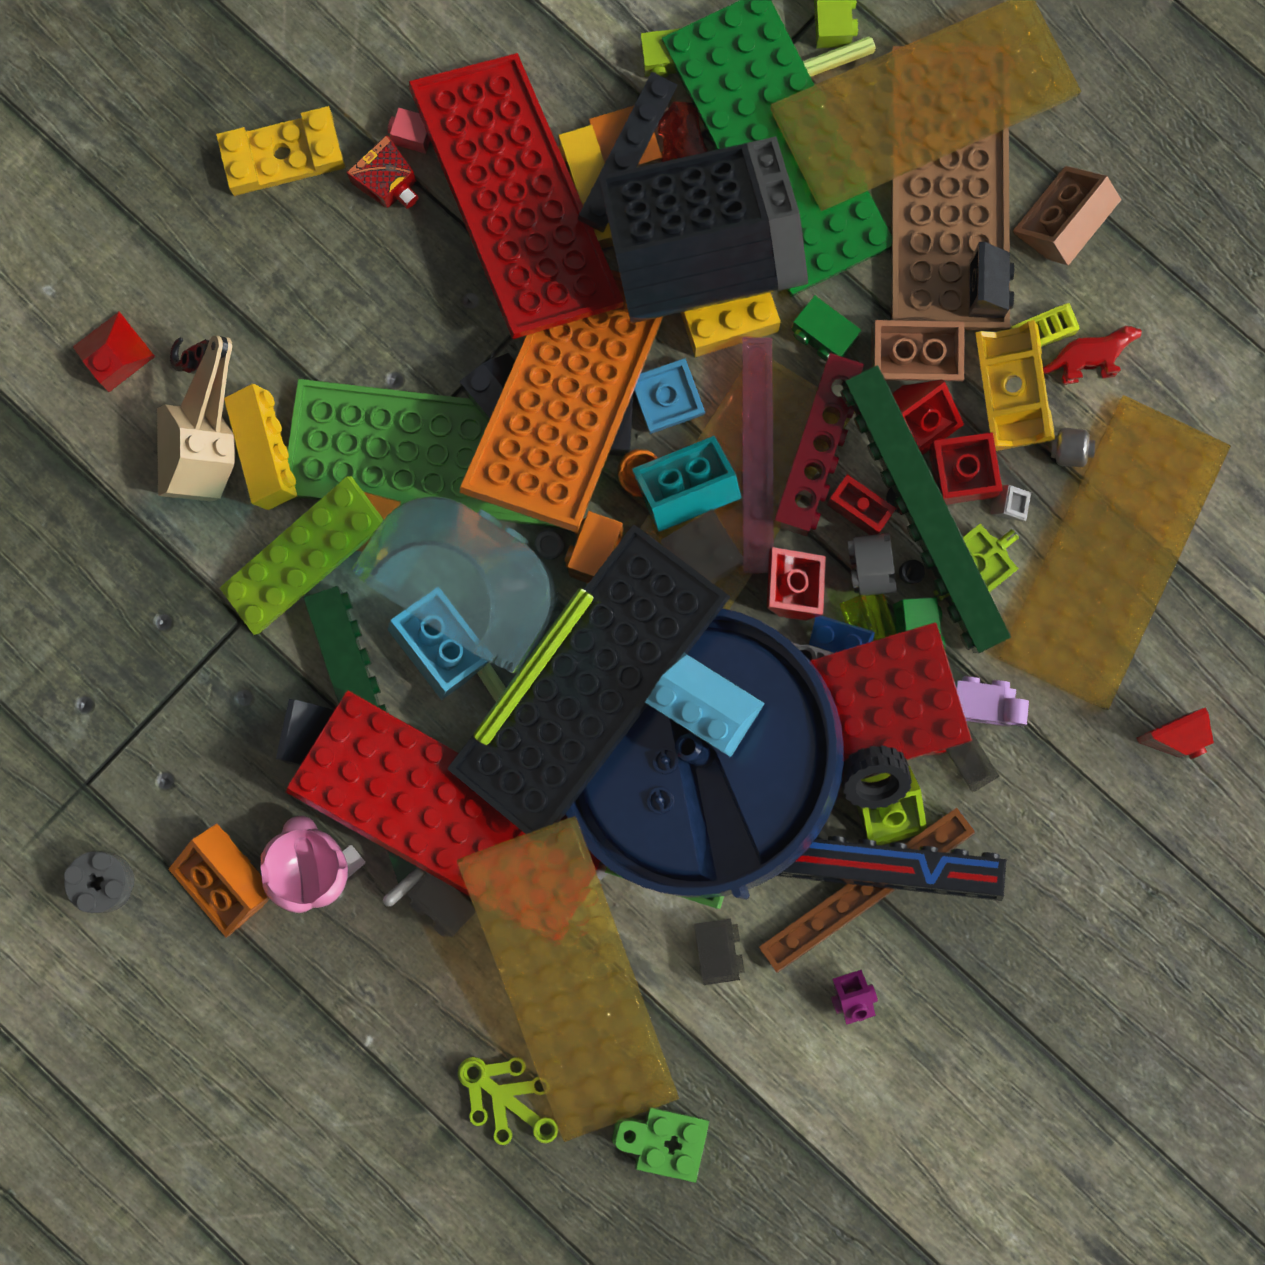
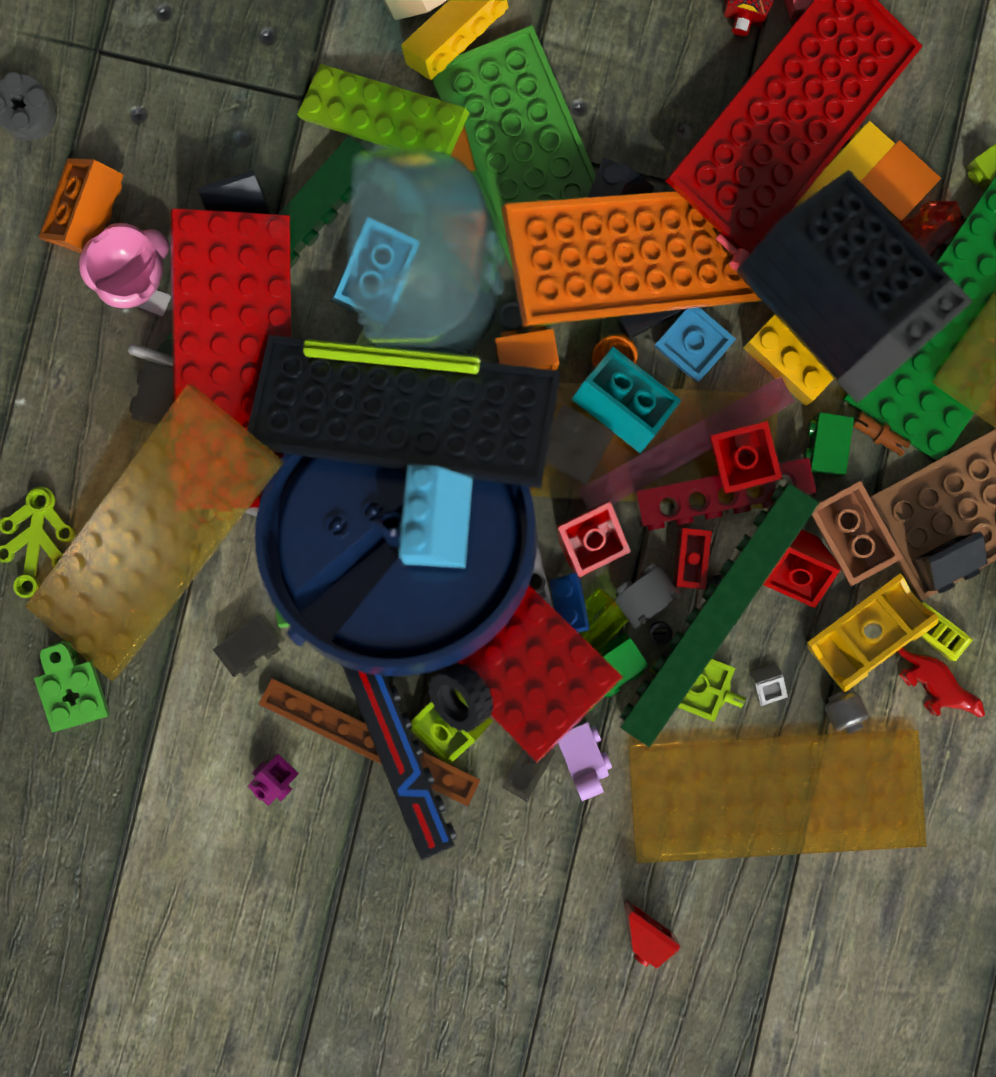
camera: 55 degrees right, 5 degrees up
black plate [577,72,678,232] -> none
red brick [929,432,1003,505] -> none
none -> red slope [710,421,782,494]
none -> coral hand [716,234,750,271]
none -> dark orange pin [853,411,911,456]

